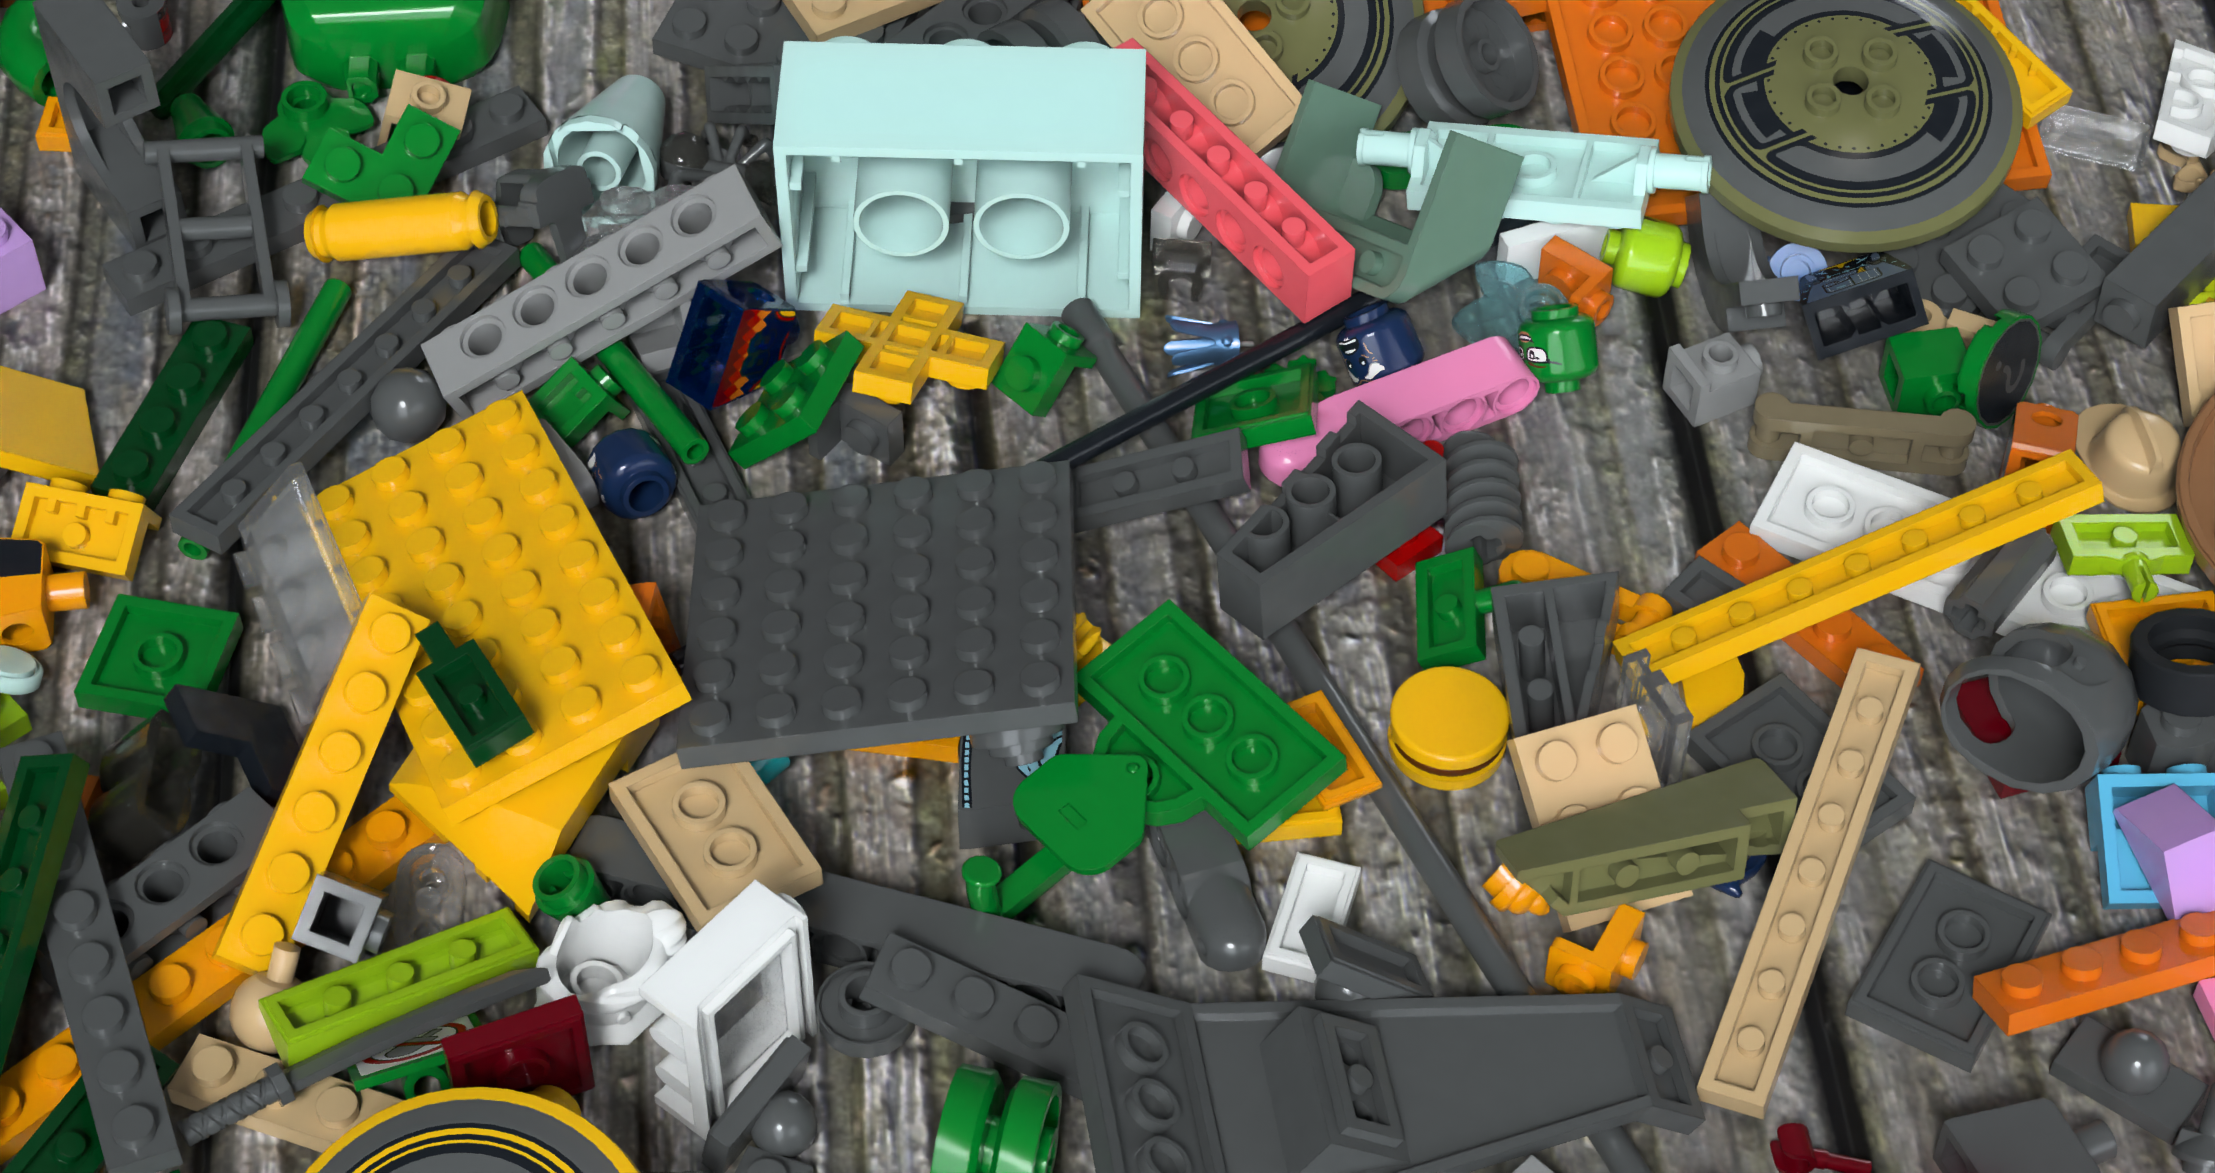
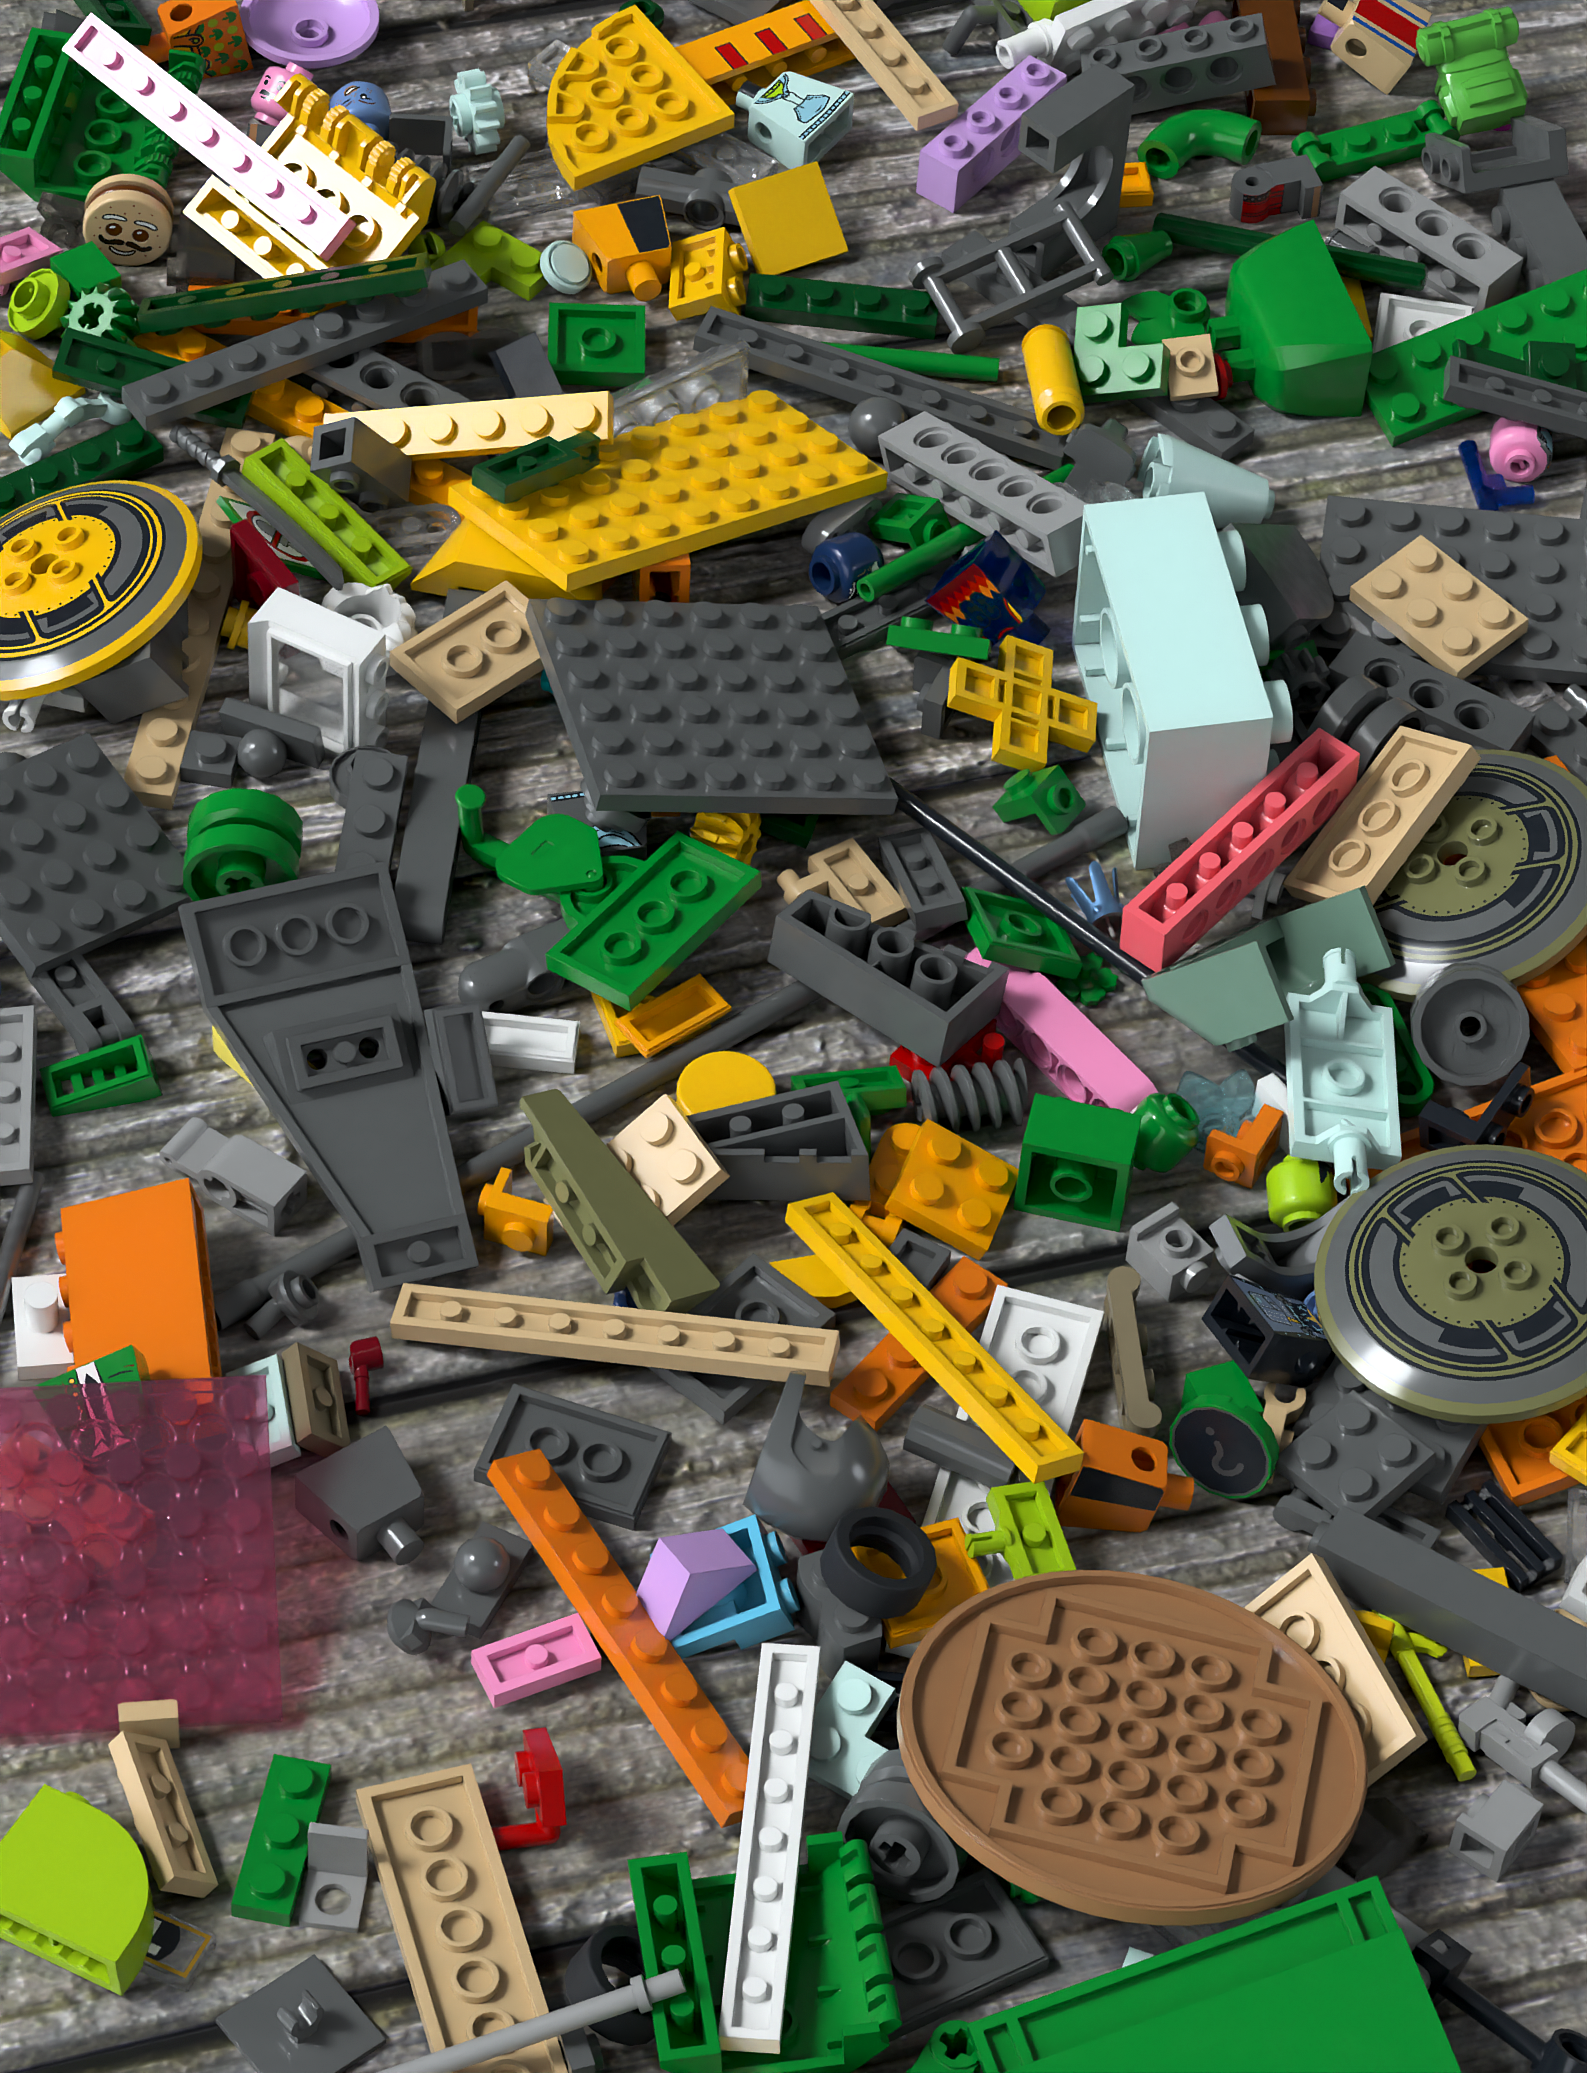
camera: 75 degrees right, 0 degrees up
green cone [532,854,612,922] -> none
dark blue head [1336,301,1425,386] -> none
clear plate [1614,648,1694,788] -> none
tan piece [2076,404,2182,514] -> none
none -> tan plate [777,837,908,927]
none -> light orange plate [884,1118,1019,1261]
none -> green brick [1013,1093,1142,1232]
none -> black bracket [1419,1062,1535,1151]
none -> black tile [1445,1479,1564,1593]

